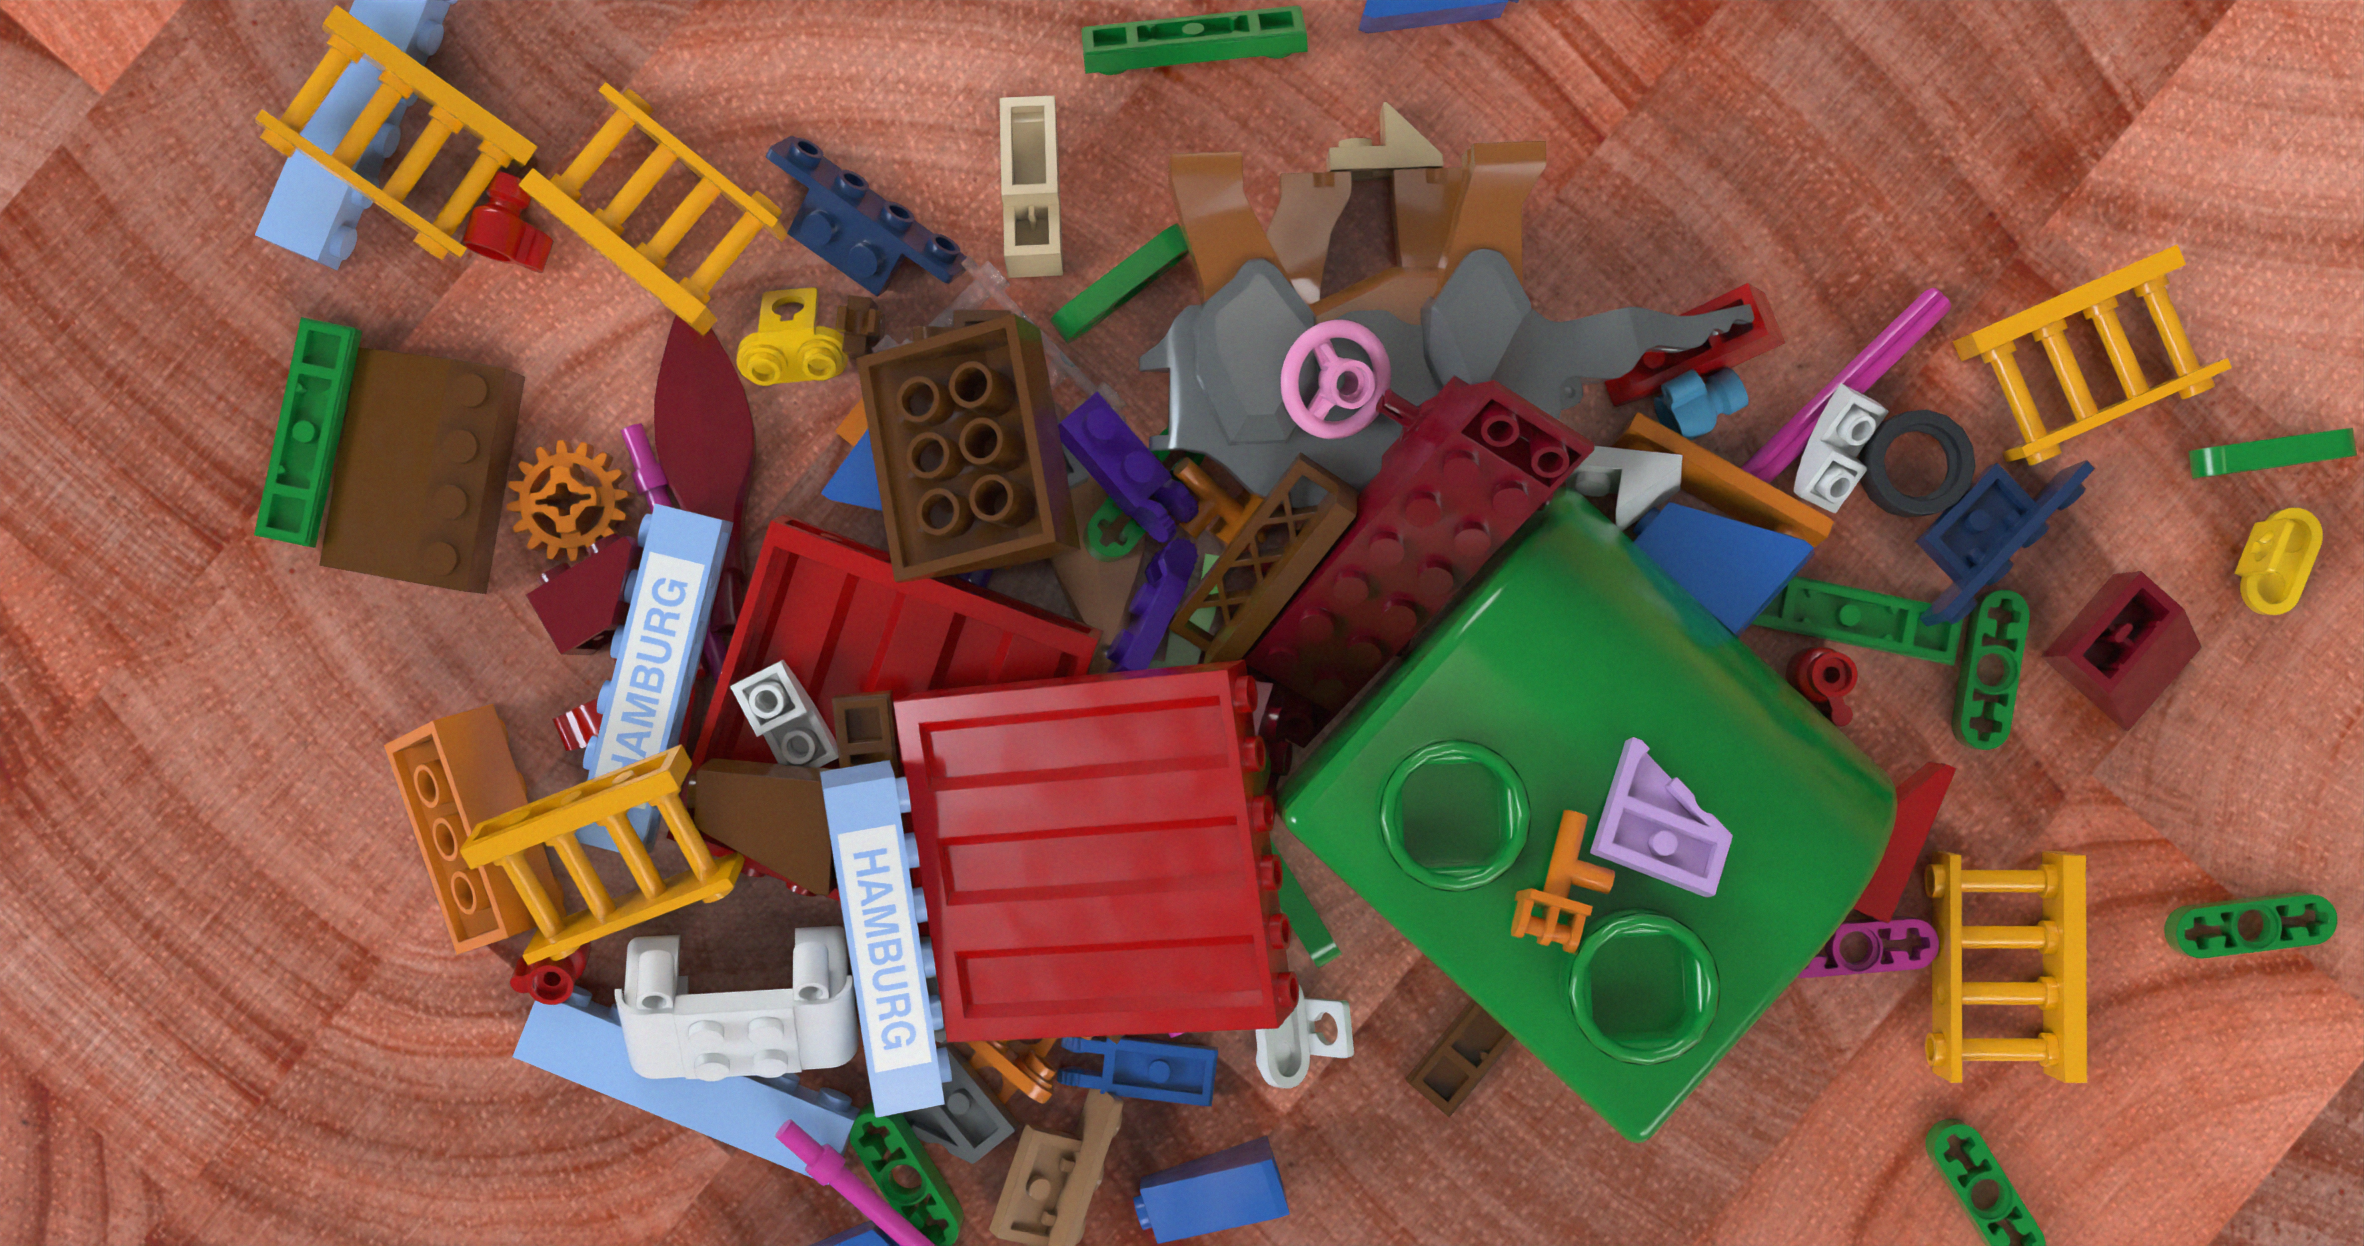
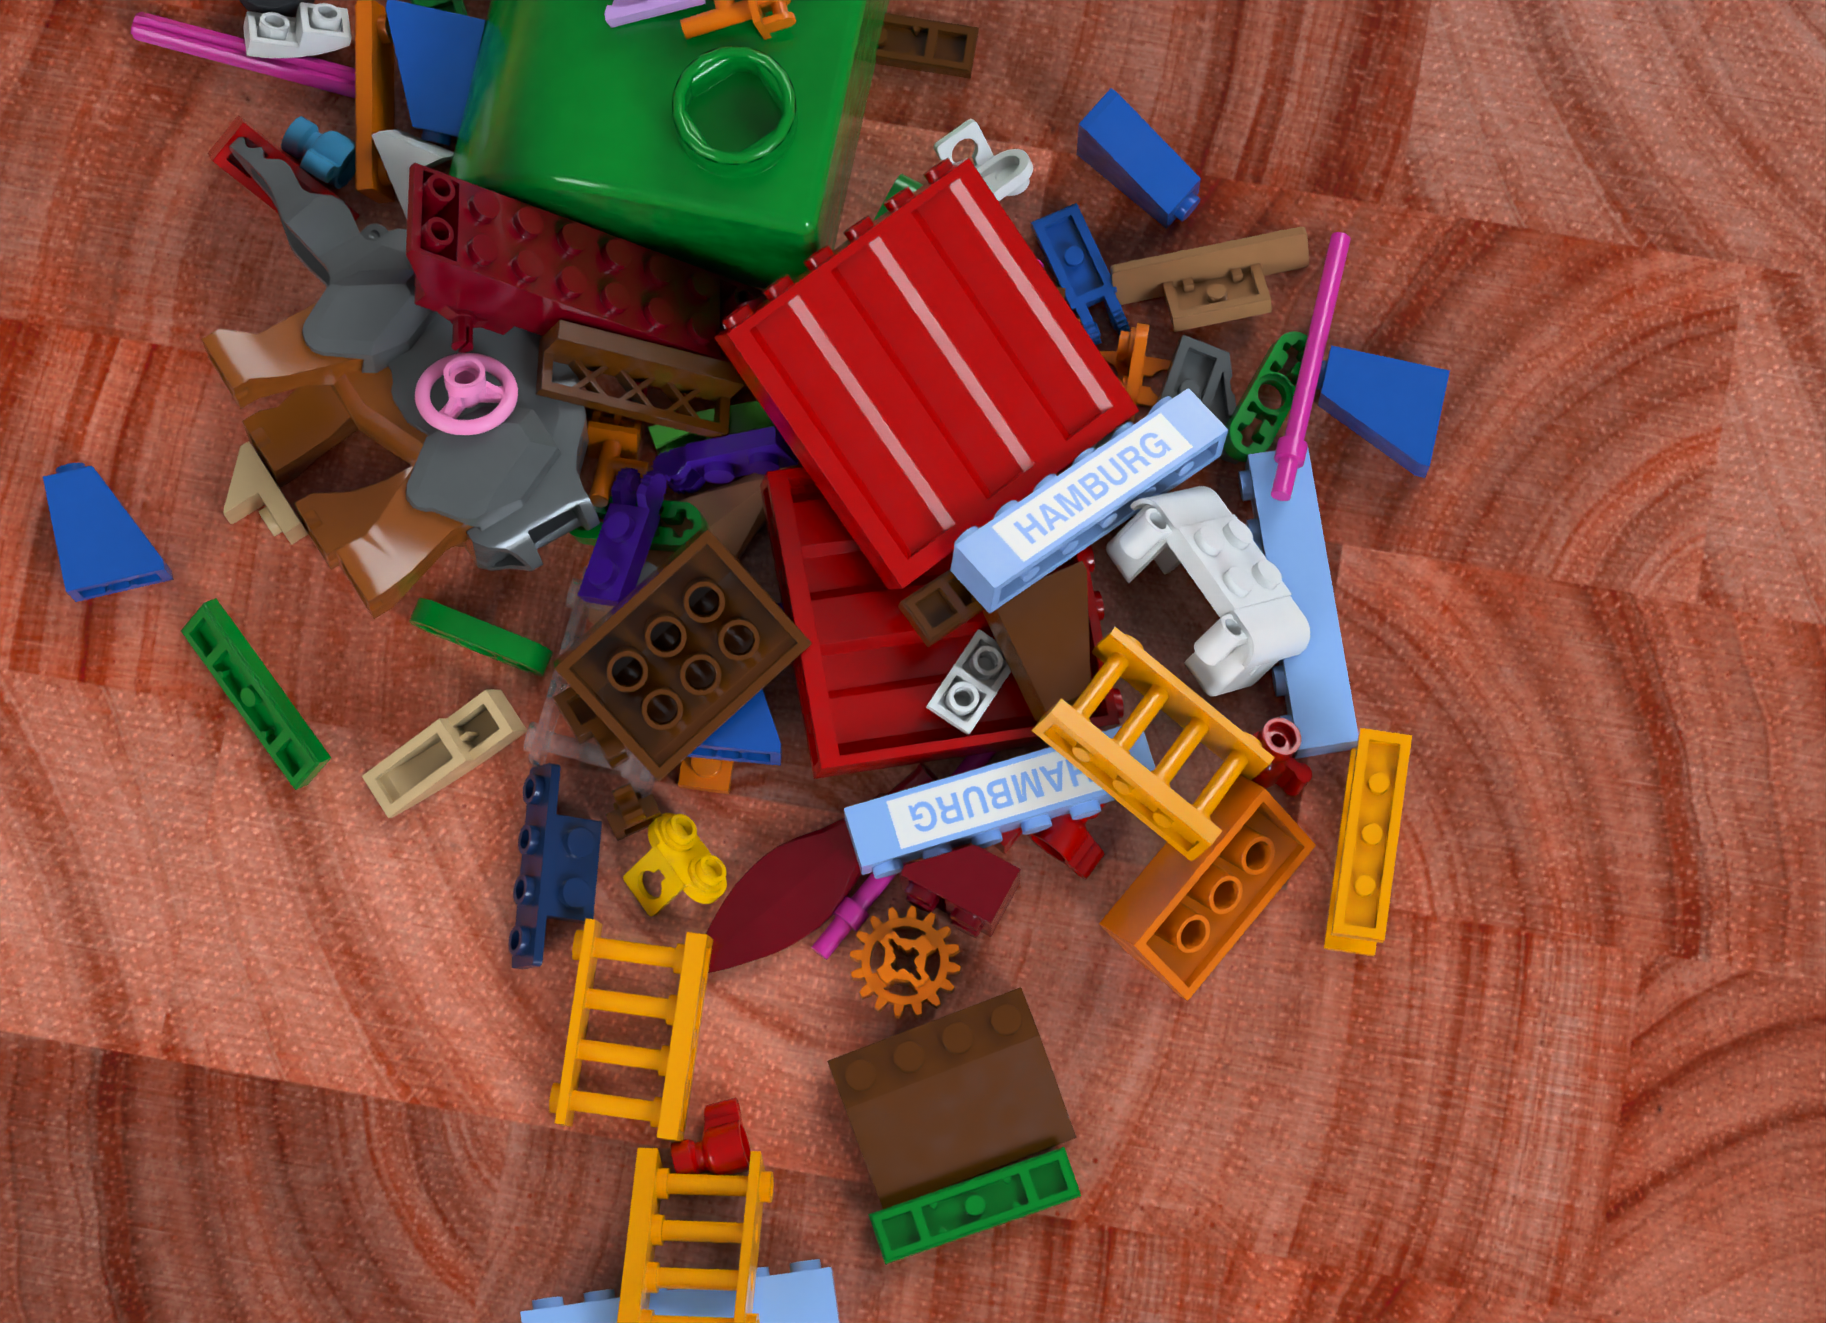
camera: 110 degrees left, 10 degrees down
none -> light orange fence [1323,728,1412,957]

